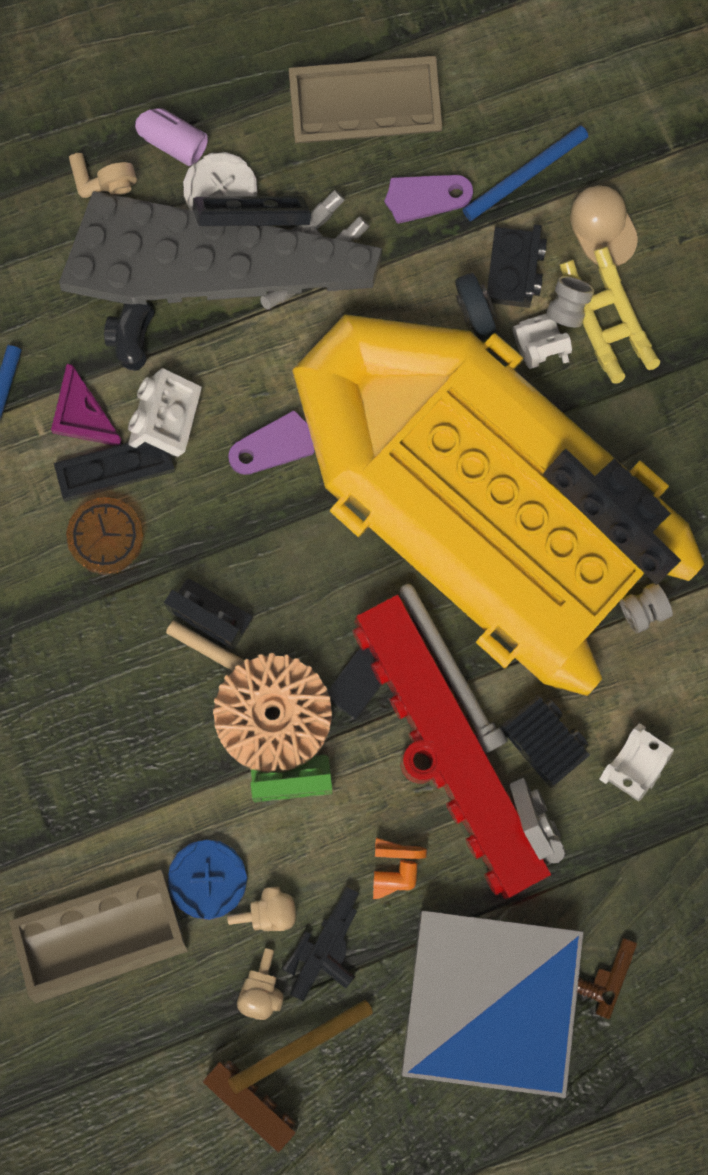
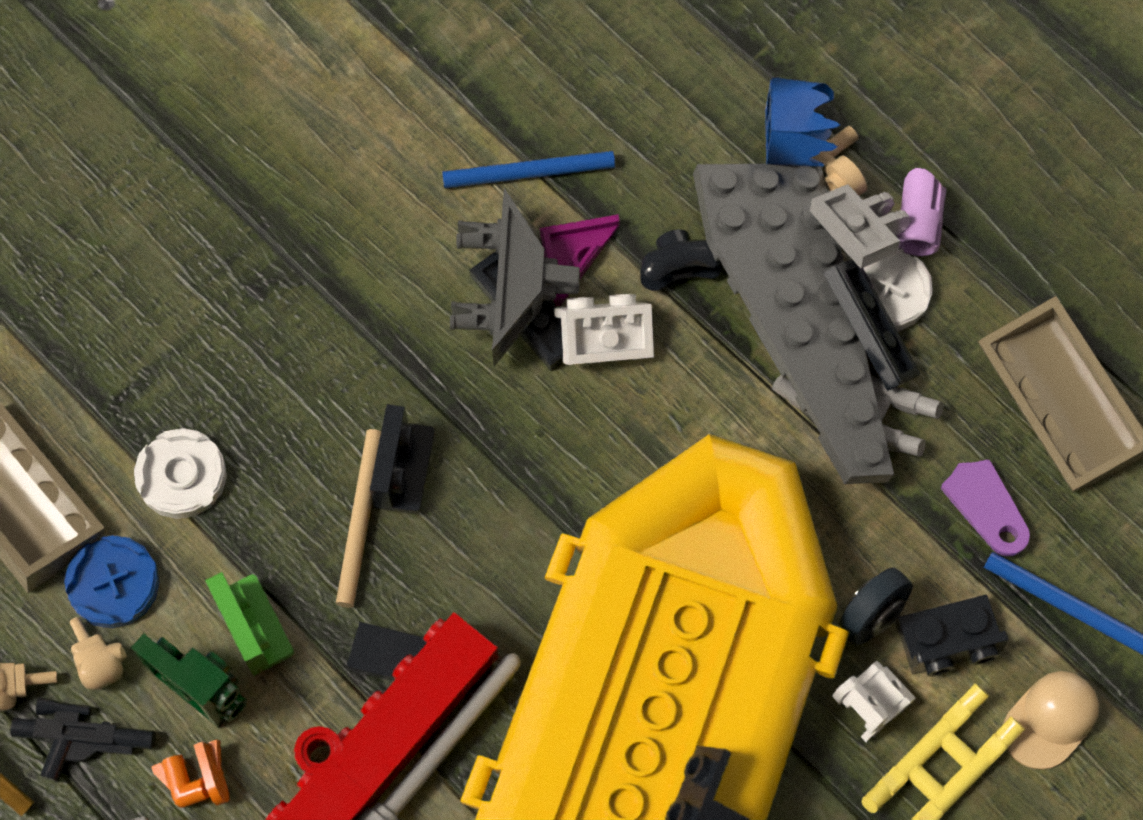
camera: 70 degrees right, 10 degrees down
clear orange tile [66,497,144,575] -> none
light nougat wheel [213,653,332,773] -> none
medium lavender piece [228,411,314,475] -> none
light grey wheel [546,276,594,328] -> none
none -> dark green plate [131,633,247,728]
none -> white tile [134,428,227,519]
none -> dark grey connector [450,188,580,367]
none -> blue piece [765,77,840,167]
none -> light grey hinge [810,184,911,269]

